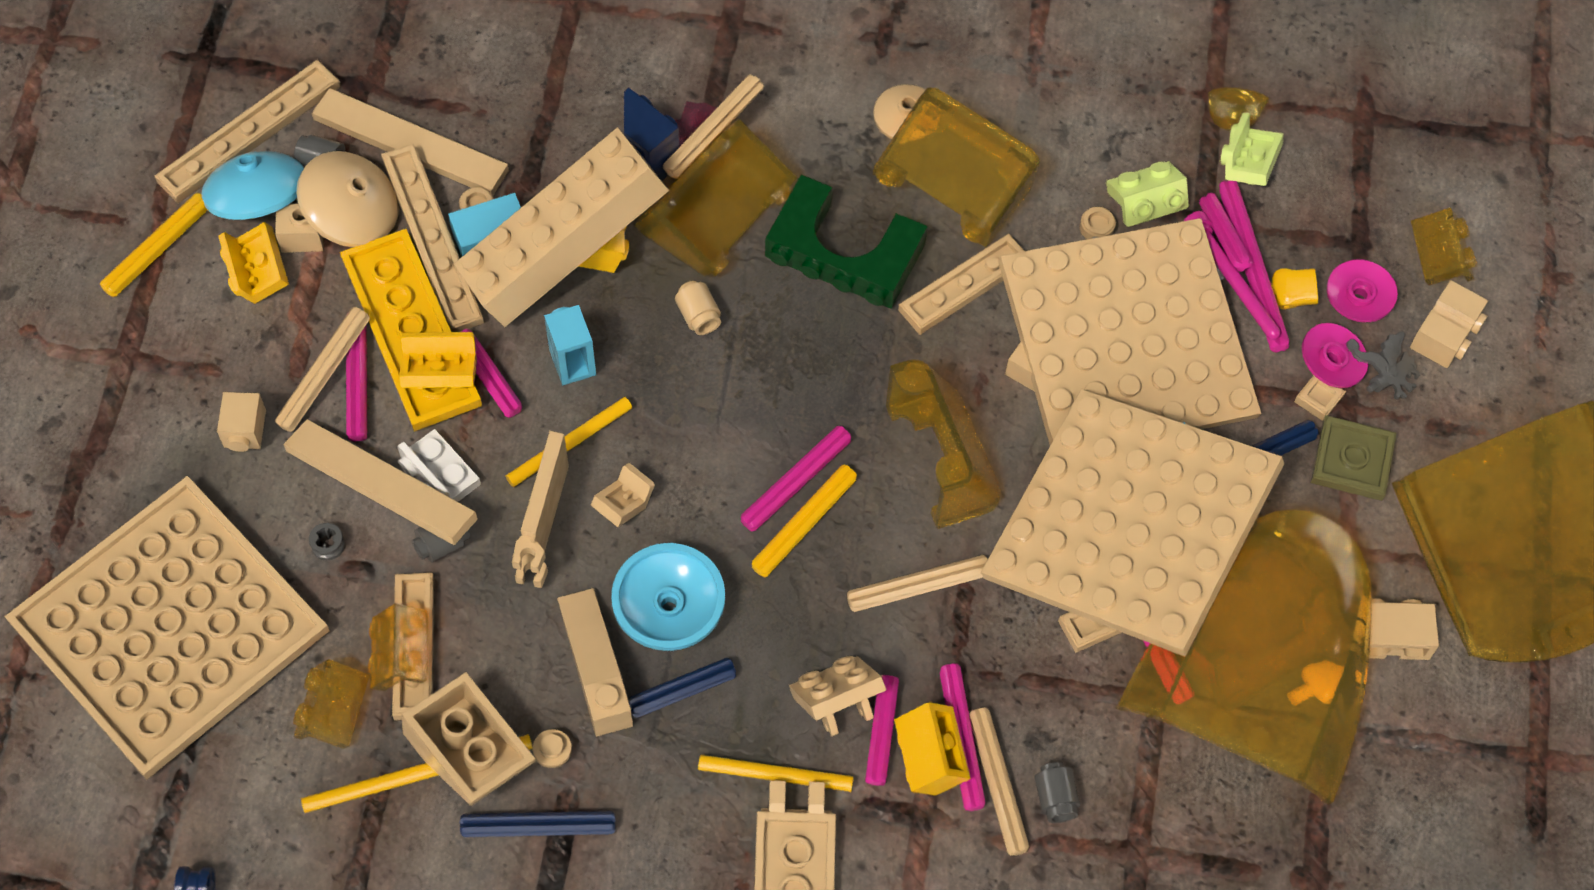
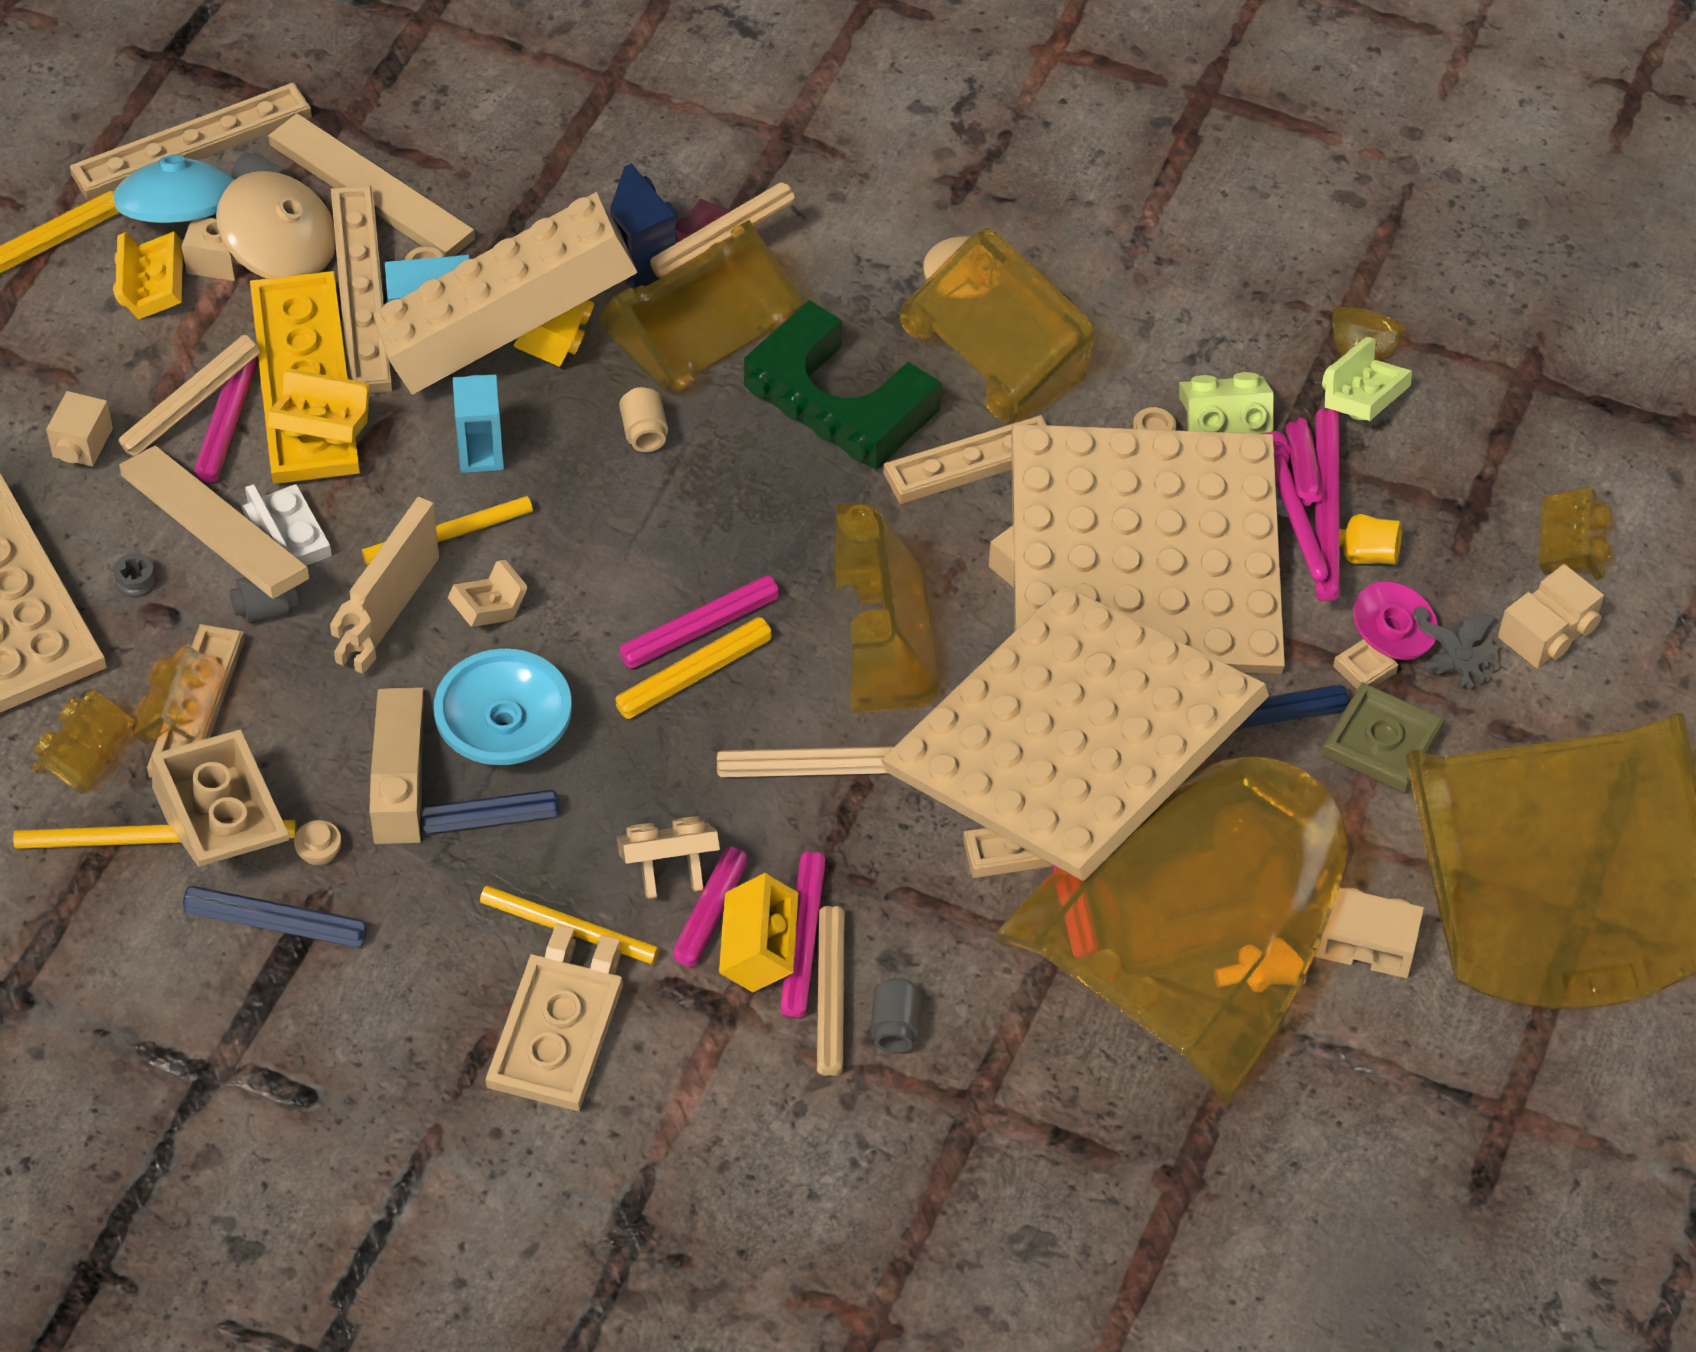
camera: 15 degrees right, 10 degrees down
dark pink axle [461,329,522,418] -> none
dark pink dish [1326,260,1398,322] -> none

